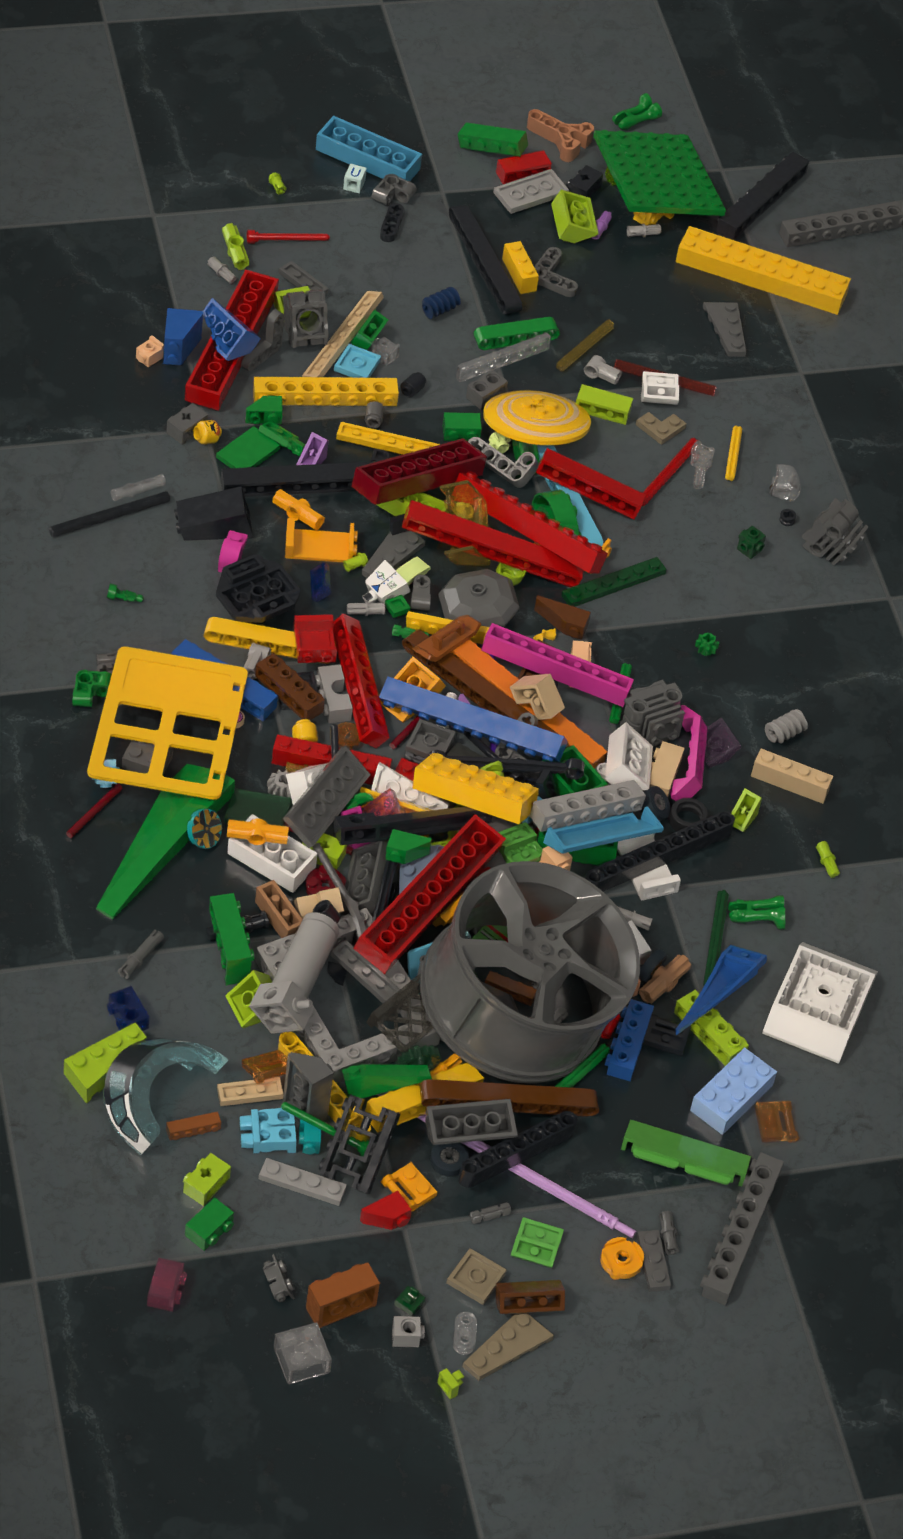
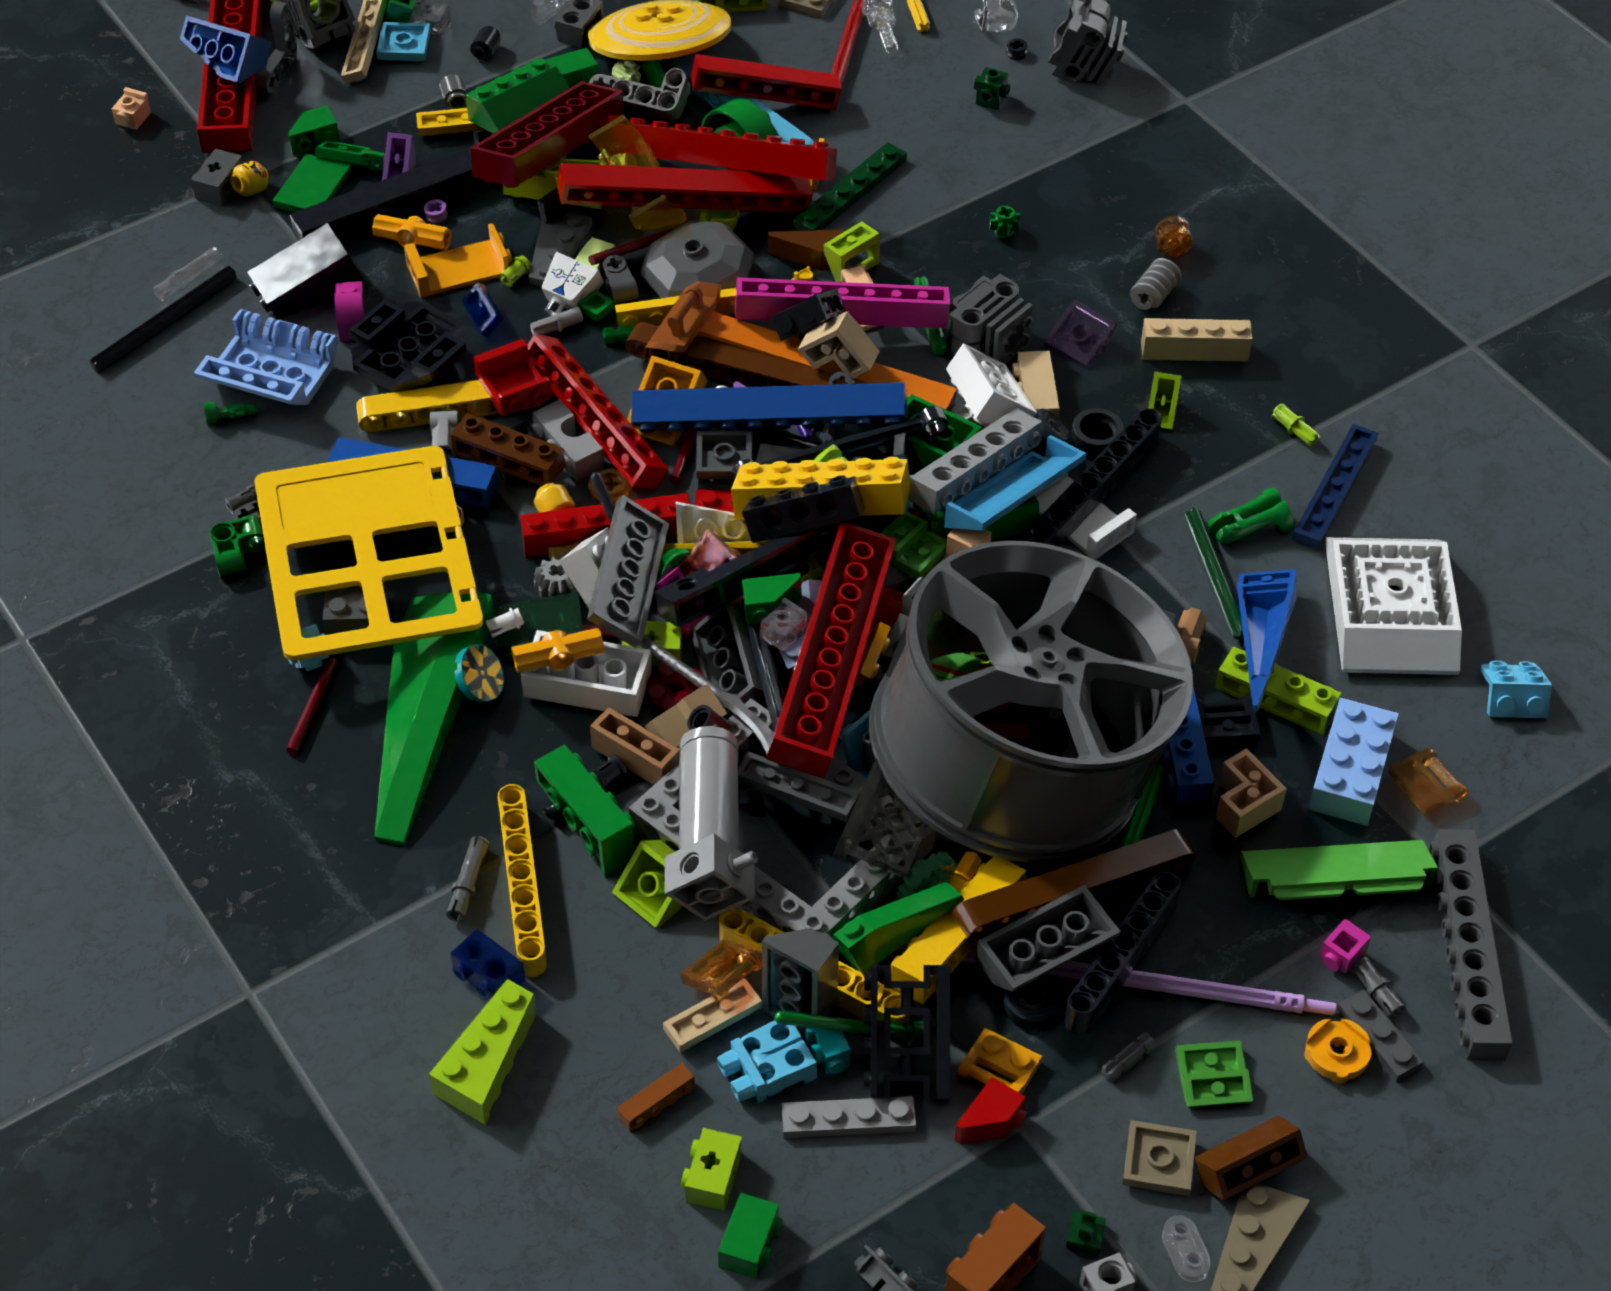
camera: 15 degrees left, 0 degrees up
clear light blue windscreen [103,1038,228,1156] -> none
blue slope [163,308,203,365] -> none
yellow brick [253,377,399,406] -> none
dark pink slope [670,705,708,801] -> none
none -> light blue slope [194,309,339,405]
none -> medium lavender bush [424,199,448,223]
none -> green slope [466,58,570,134]
none -> white pin [486,608,525,638]
none -> yellow beam [498,784,547,977]
none -> dark red bar [588,228,673,266]
none -> black brick [742,475,865,543]
none -> clear brick [761,598,807,651]
none -> black bracket [771,289,846,341]
none -> lime tile [824,221,880,282]
none -> clear orange wheel [1155,216,1193,257]
none -> light nougat brick [1216,748,1287,838]
none -> dark blue plate [1292,424,1379,549]
none -> dark pink brick [1319,919,1371,974]
none -> medium azure bracket [1481,661,1552,718]

